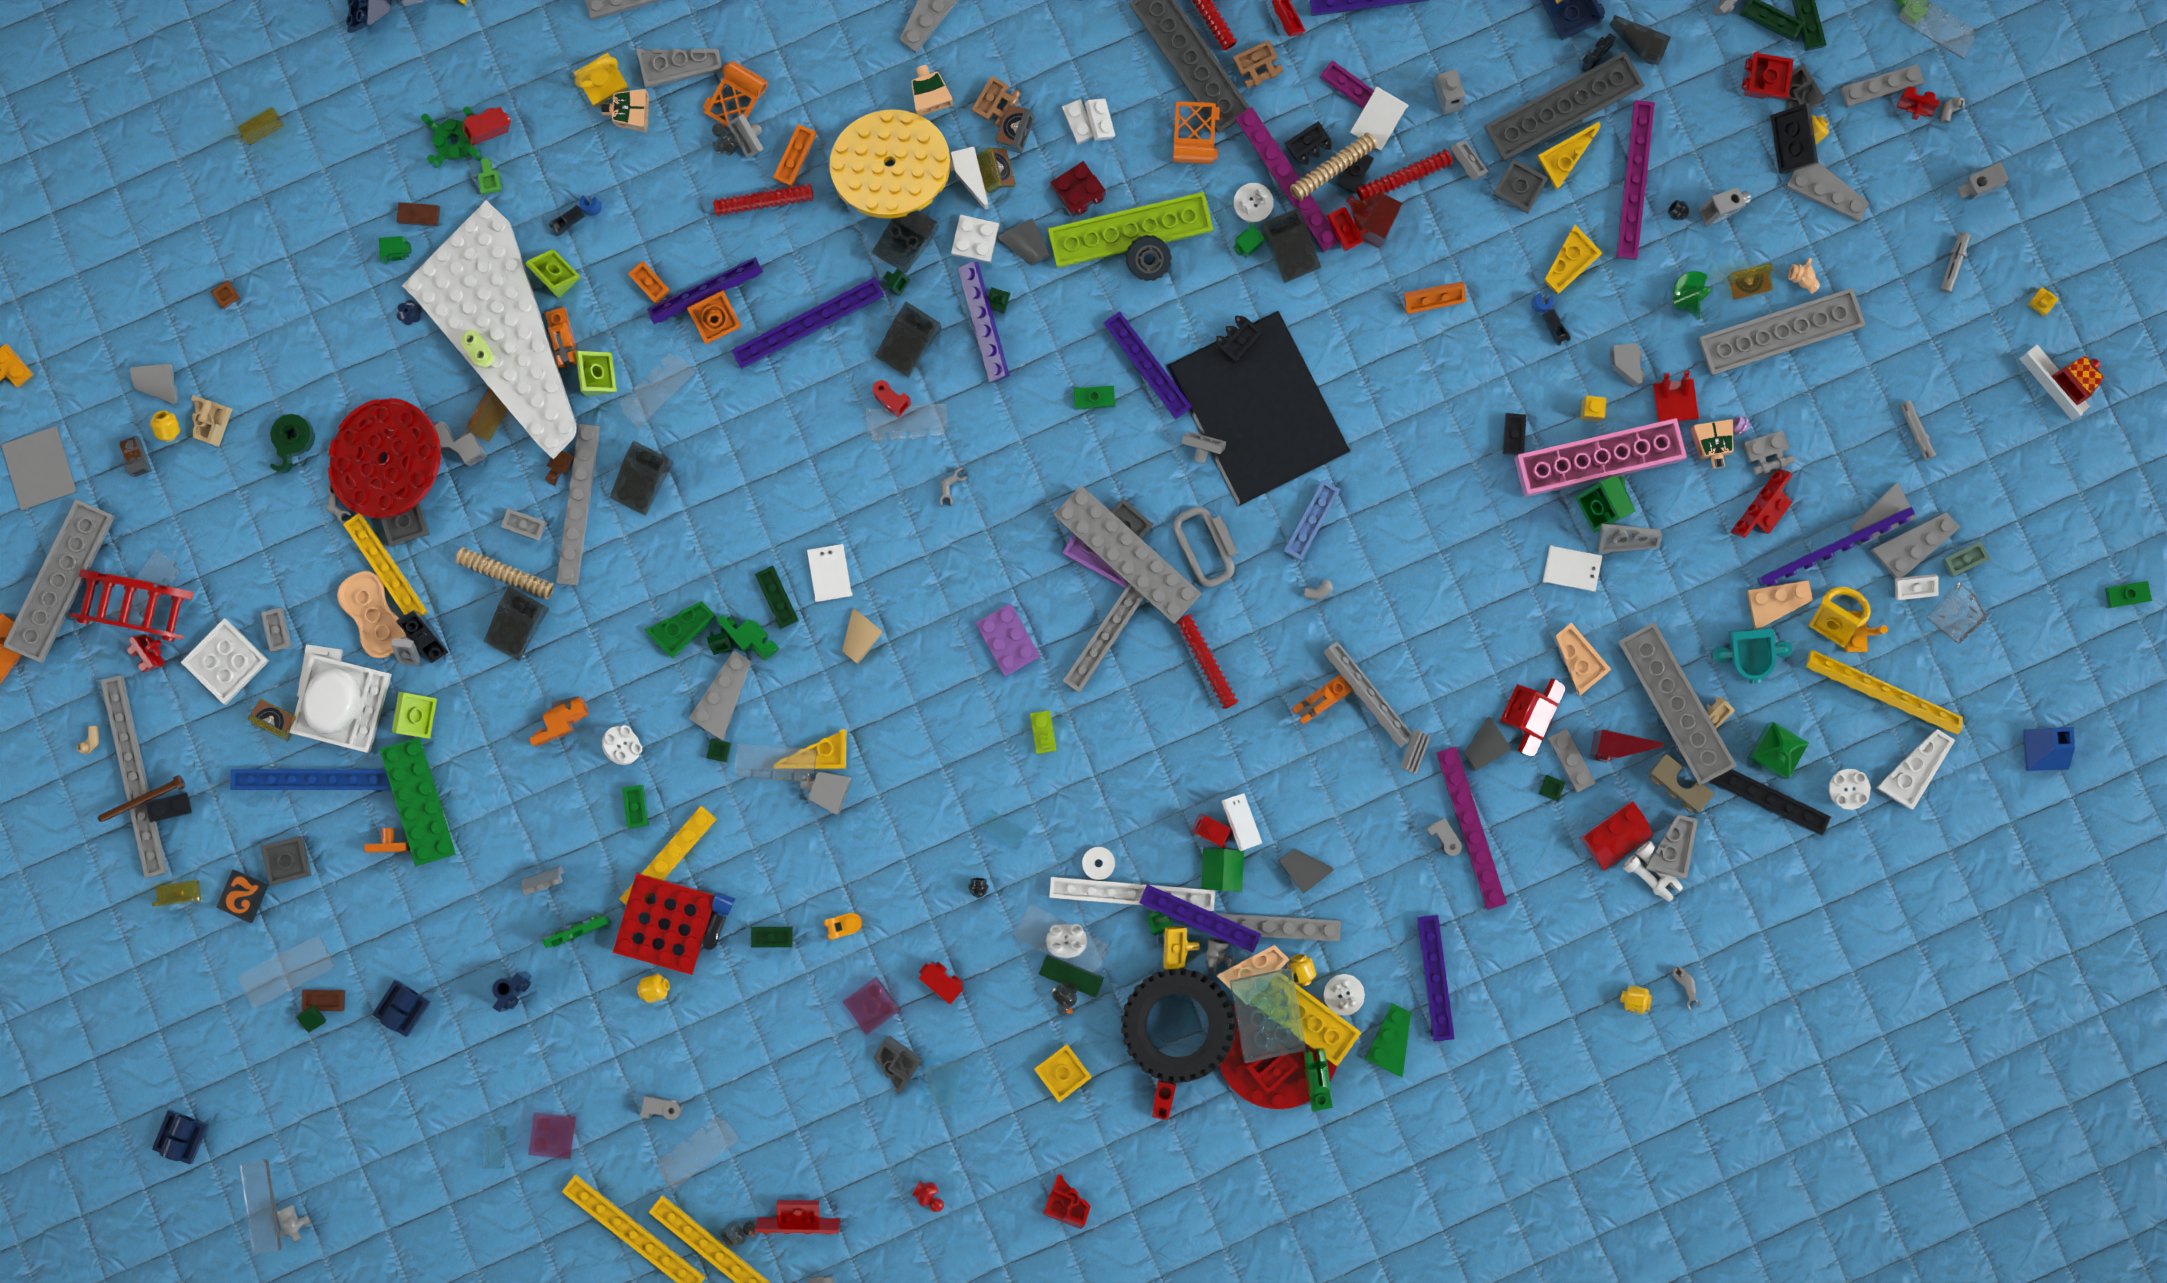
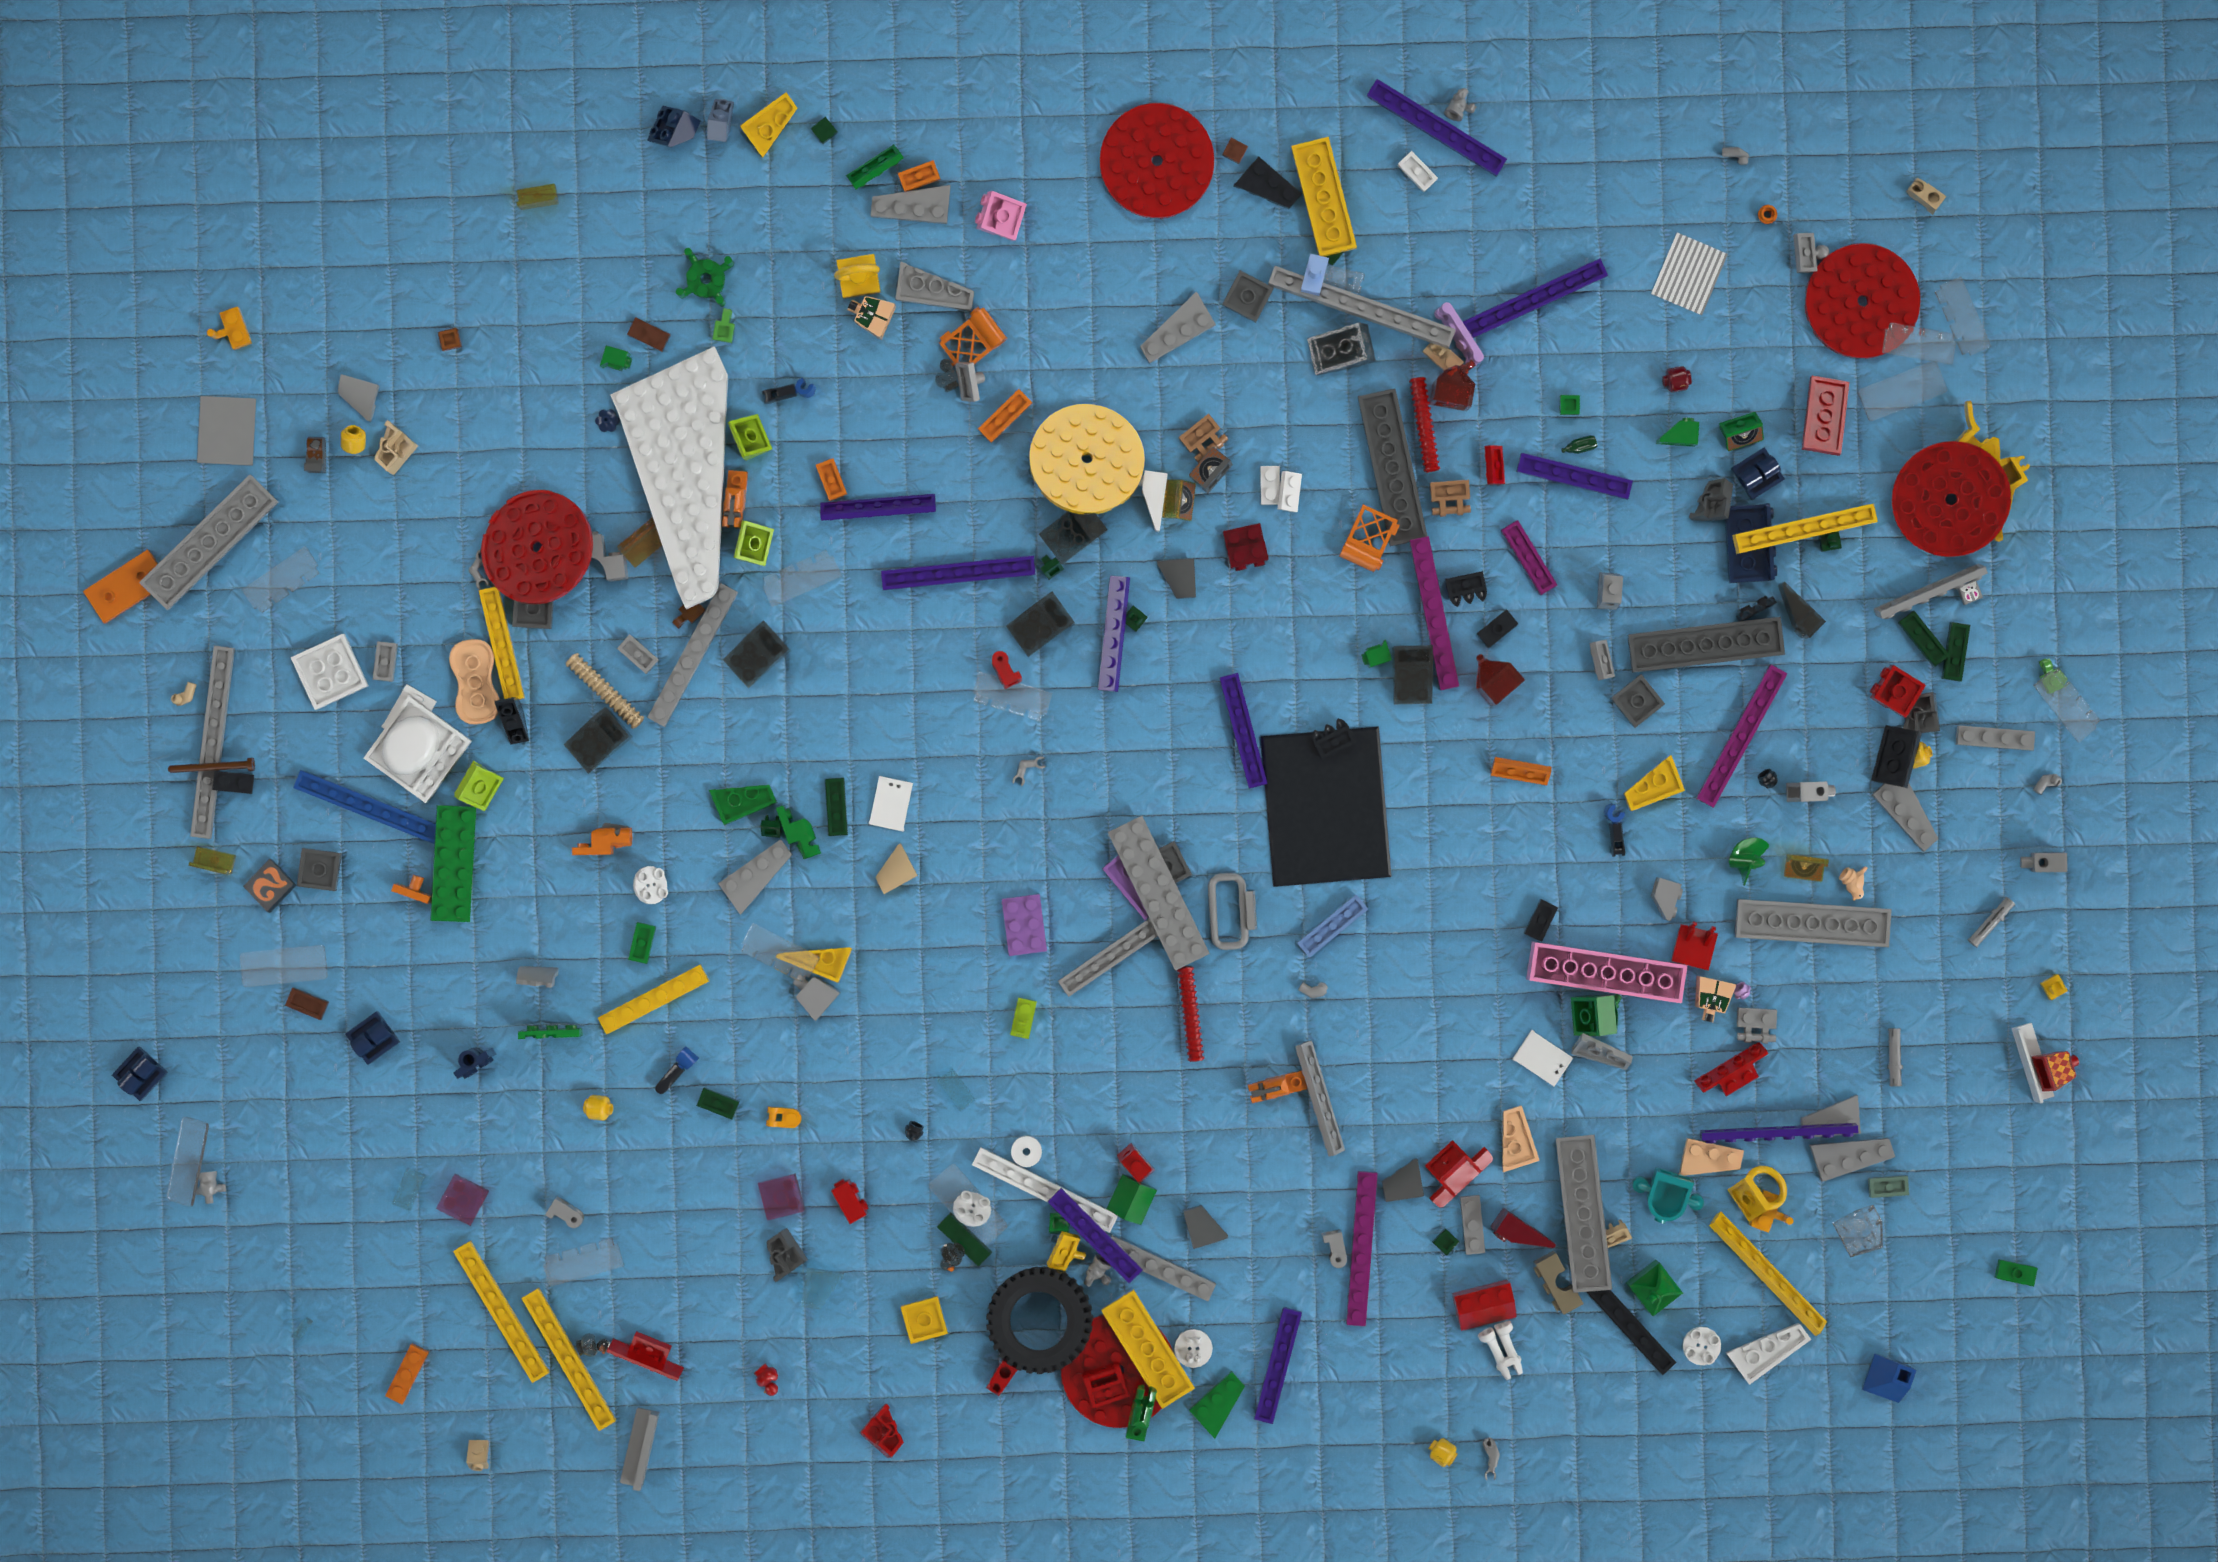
camera: 15 degrees right, 5 degrees up
red fence [69,569,194,642] -> none
red hips [127,634,166,672] -> none
panel [248,699,296,742] -> none
dark green piece [270,414,315,473] -> none
dark green tile [296,1005,326,1033] -> none
light grey plate [391,638,421,666] -> none
yellowish green plate [461,330,494,368] -> none
red brick [463,106,511,146] -> none
red piece [612,873,715,975] -> none
orange plate [687,290,742,344] -> none
dark green tile [706,738,732,763] -> none
red piece [713,183,814,217] -> none
light nougat torso [911,65,954,116] -> none
white plate [951,215,999,264] -> none
lime plate [1048,192,1213,269] -> none
green plate [1074,386,1115,410] -> none
black wheel [1126,235,1172,281] -> none
light grey tile [1181,431,1226,463] -> none
light nougat wing [1216,945,1290,1005] -> none
white container [1222,793,1262,851] -> none
clear light blue plate [1230,968,1306,1063] -> none
white plate [1233,183,1273,224] -> none
yellow head [1287,954,1316,986] -> none
tan piece [1290,132,1377,201] -> none
red plate [1326,206,1364,252] -> none
white container [1350,87,1409,151] -> none
red piece [1357,149,1453,204] -> none
light grey tile [1400,729,1430,775] -> none
yellow wing [1537,122,1601,190] -> none
yellow brick [1580,396,1607,422] -> none
light grey wing [1645,814,1698,880] -> none
white plate [1895,574,1939,600] -> none
red hips [1896,86,1940,120] -> none

